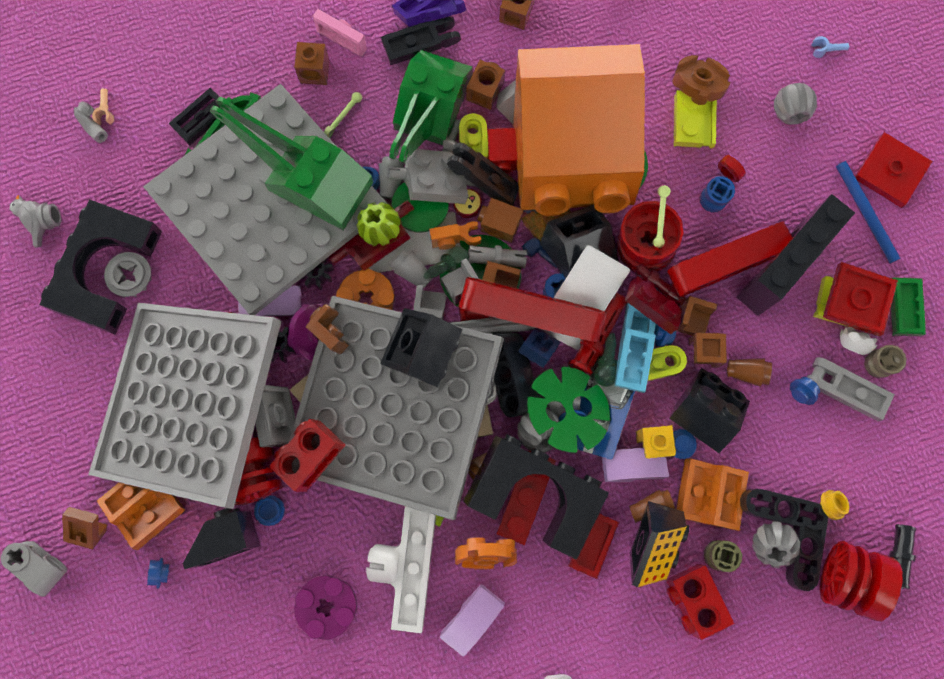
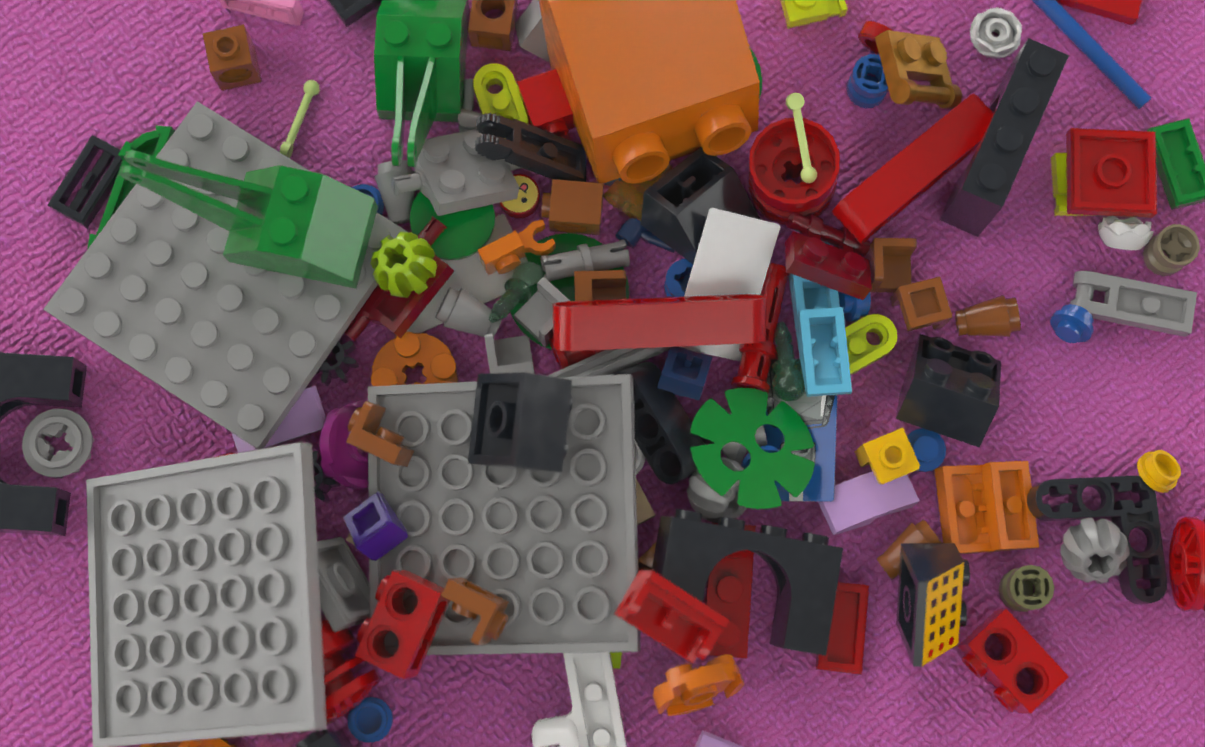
camera: 15 degrees left, 0 degrees up
none -> dark purple slope [343,491,408,561]
none -> dark orange bracket [441,577,509,646]
none -> red hinge [614,570,730,663]
none -> pearl gold plate [875,30,962,109]
none -> white plate [970,8,1022,58]

